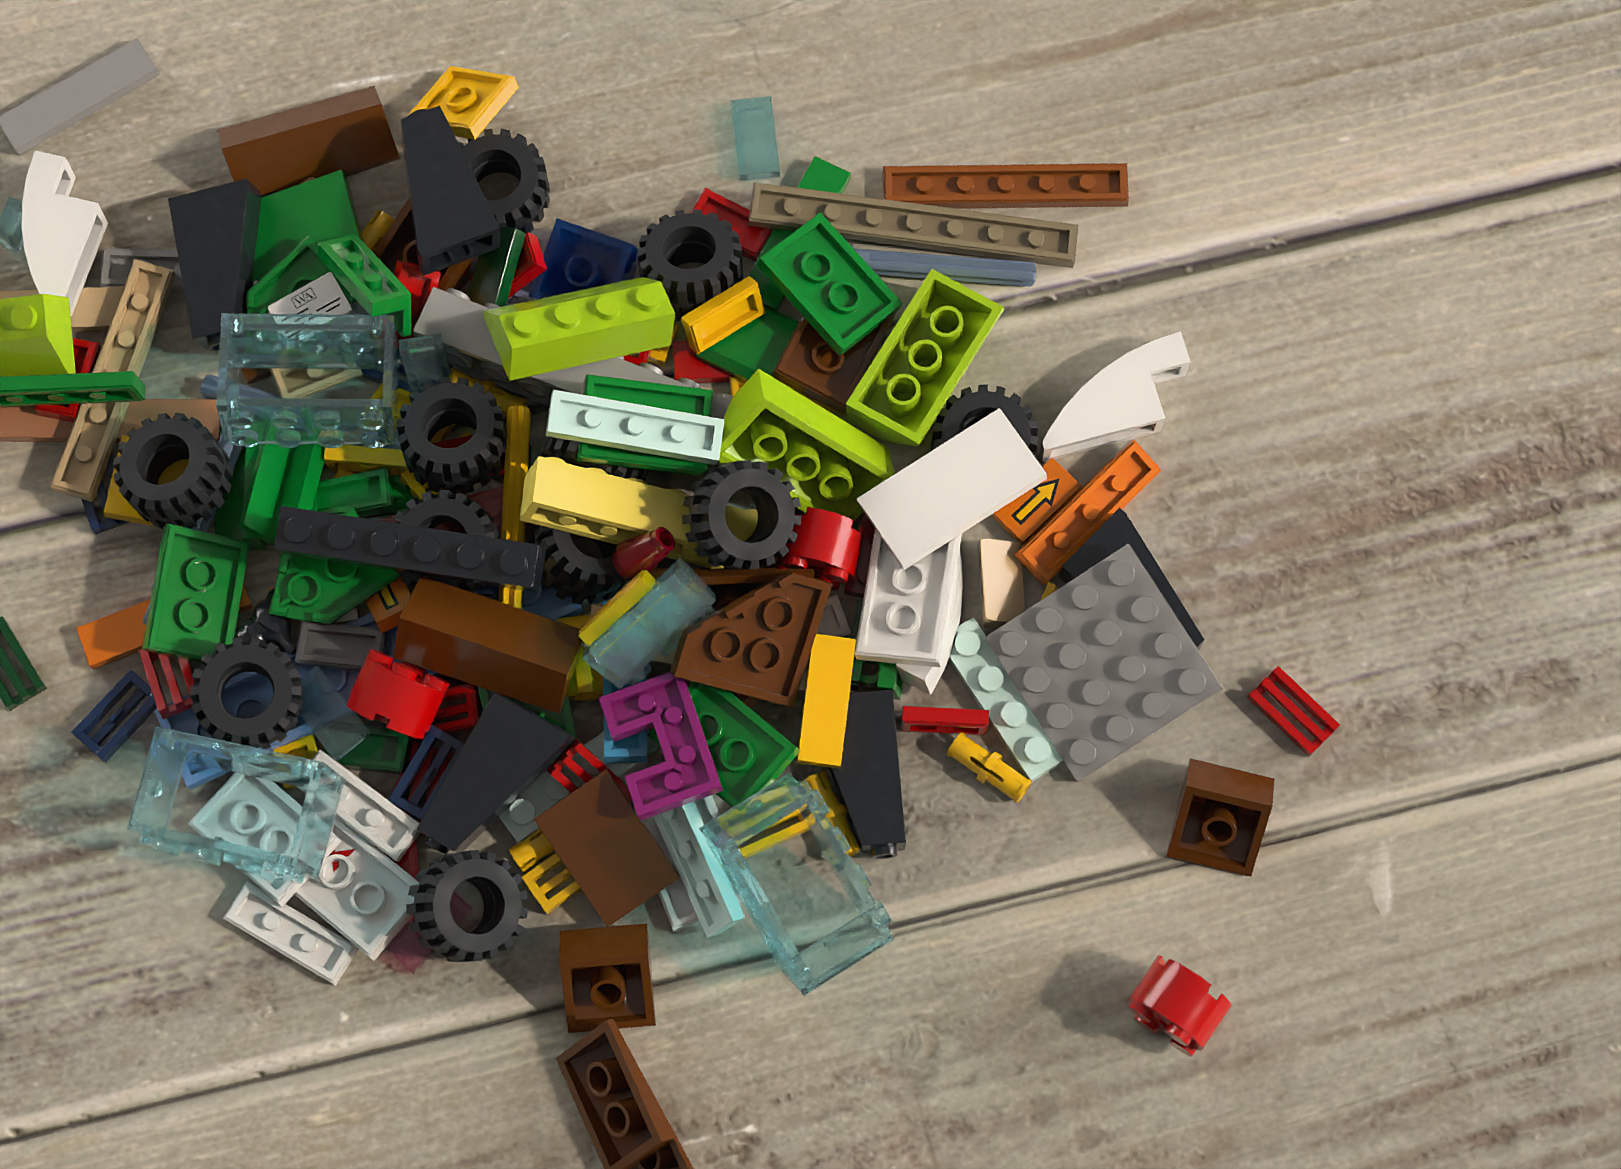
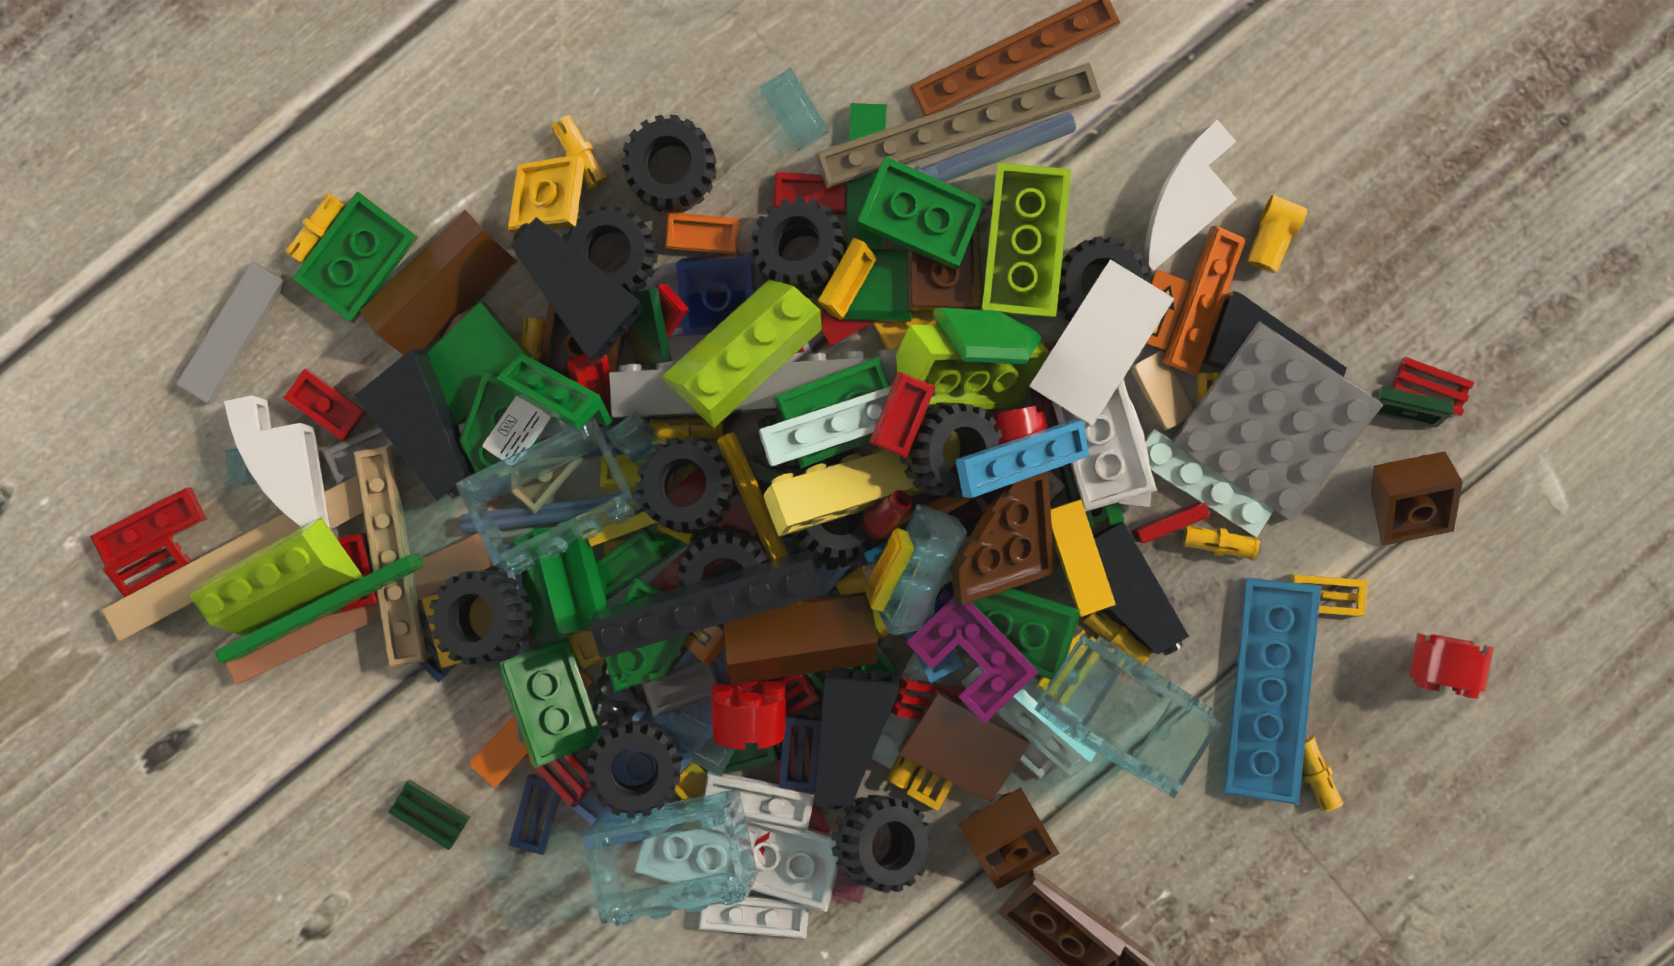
camera: 25 degrees left, 15 degrees up
none -> red plate [283,369,367,441]
none -> yellow pin [285,192,346,263]
none -> green plate [292,191,418,323]
none -> yellow pin [551,115,608,190]
none -> yellow tile [566,631,605,670]
none -> black tyre [622,114,717,213]
none -> orange tile [664,212,740,256]
none -> red tile [869,372,936,458]
none -> green tile [932,308,1042,364]
none -> dark azure plate [955,420,1090,498]
none -> dark azure tile [1224,577,1322,805]
none -> yellow piece [1246,194,1307,273]
none -> yellow tile [1291,574,1368,617]
none -> yellow pin [1302,736,1343,812]
none -> dark green tile [1374,386,1454,428]

